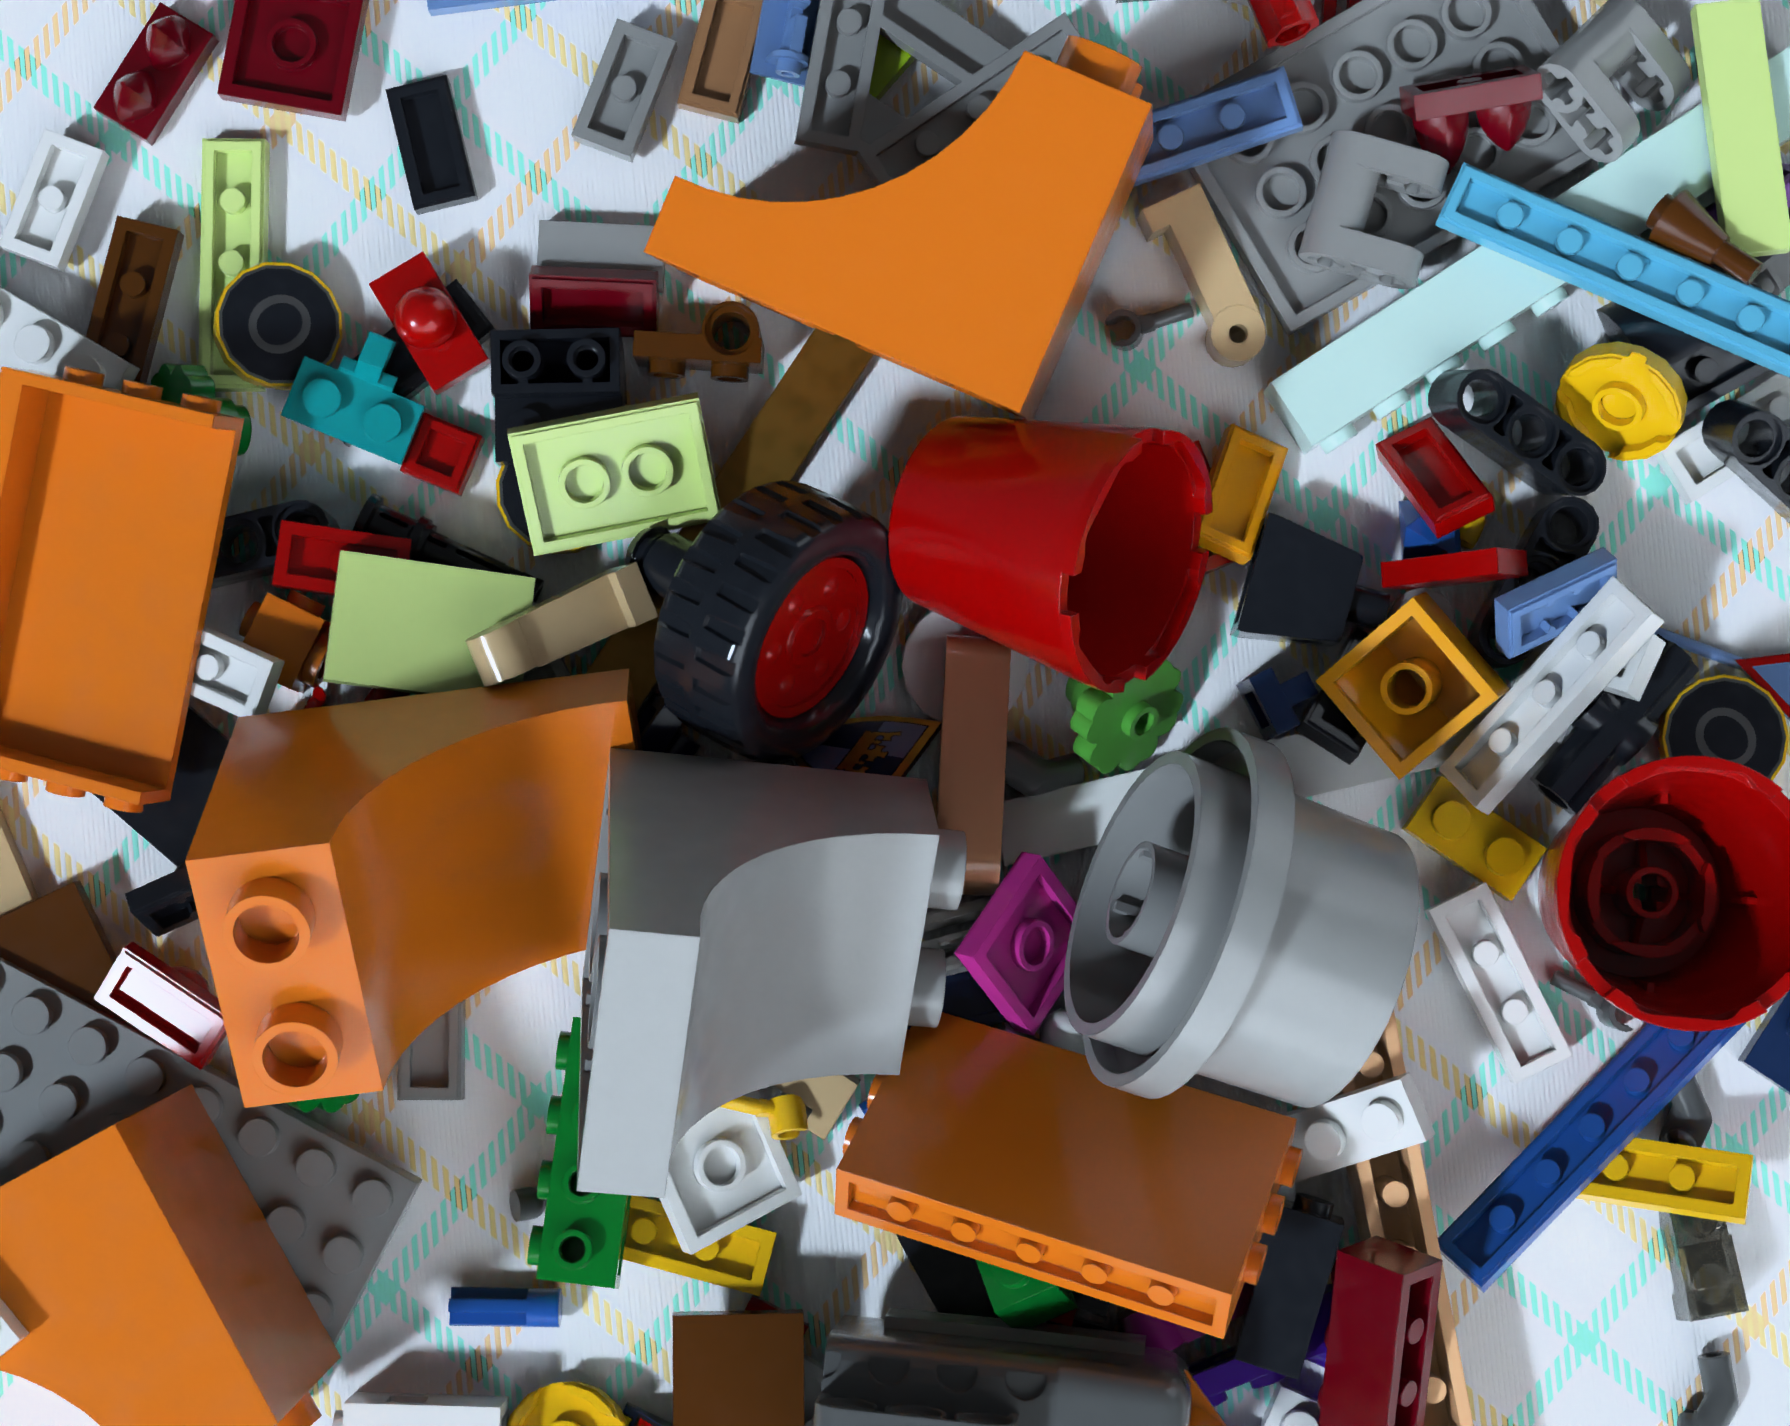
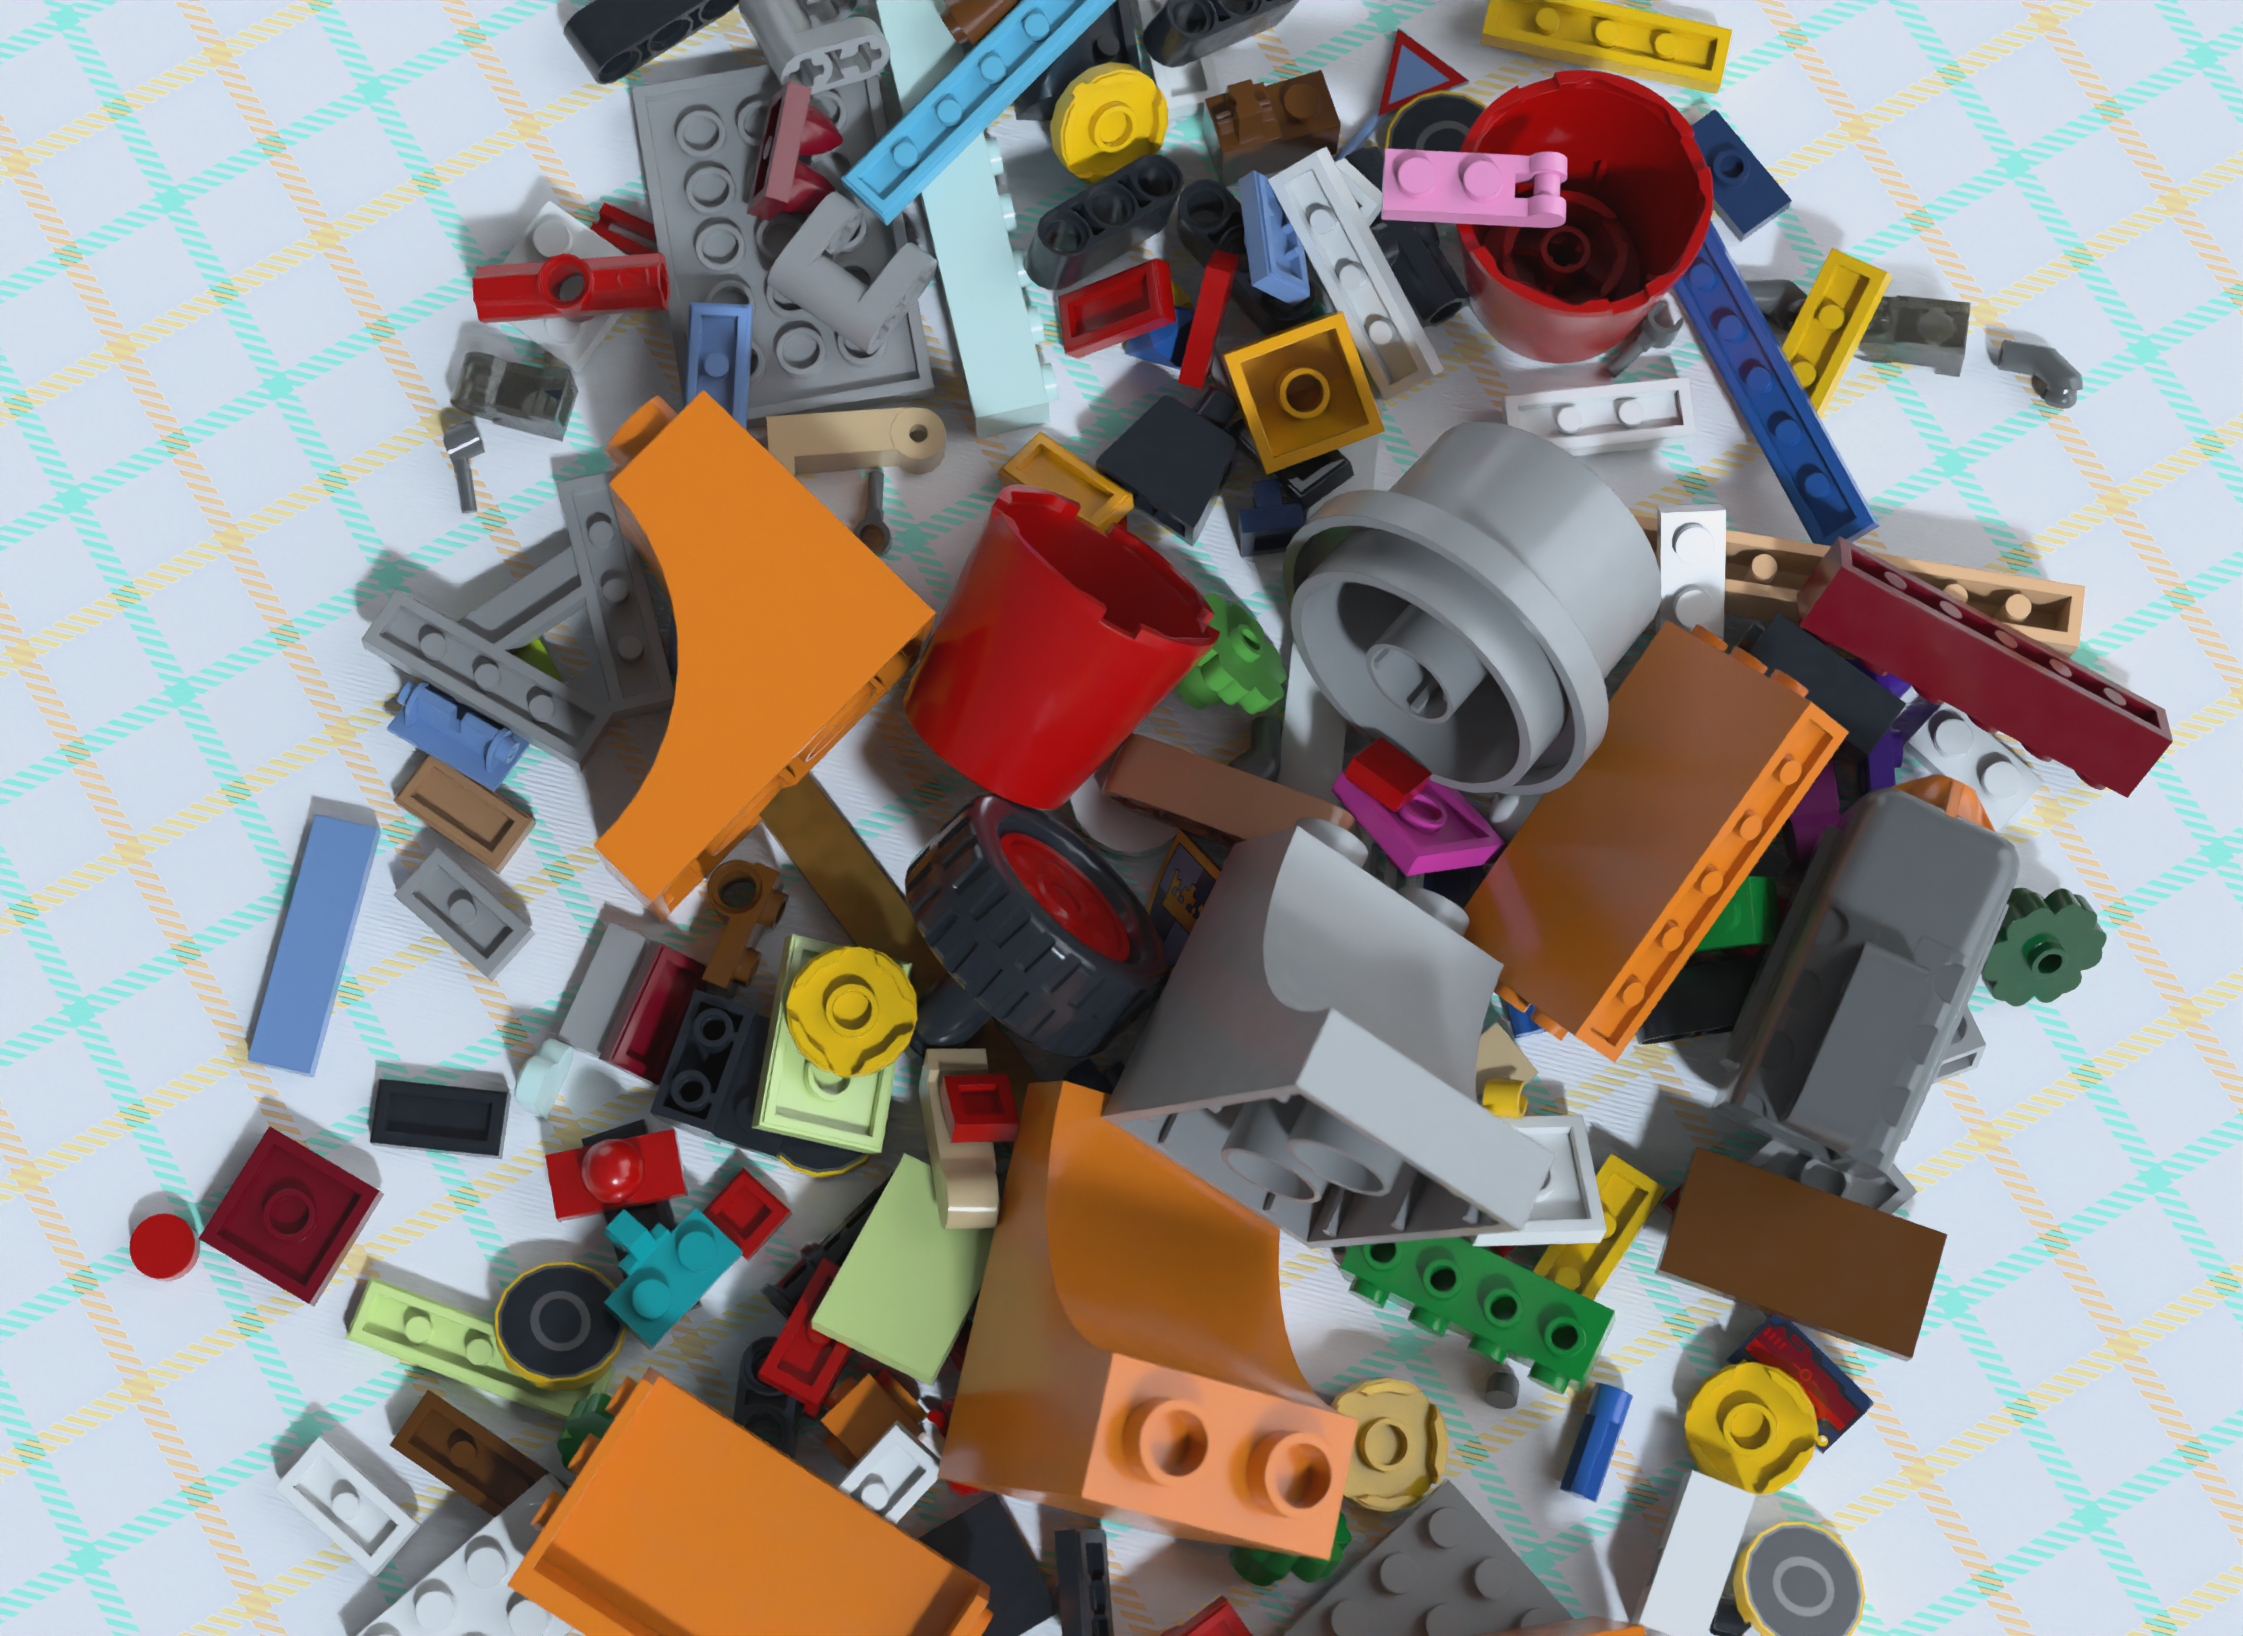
camera: 70 degrees left, 10 degrees down
dark red tile [93,2,219,146] -> none
yellow plate [1402,776,1547,901] -> none
none -> light aqua tile [514,1038,574,1120]
none -> yellow tile [786,946,917,1078]
none -> red tile [939,1074,1020,1143]
none -> reddish brown hinge [1203,69,1341,187]
none -> yellow tile [1330,1377,1449,1512]
none -> red tile [1344,737,1432,812]
none -> bright pink plate [1381,148,1568,228]

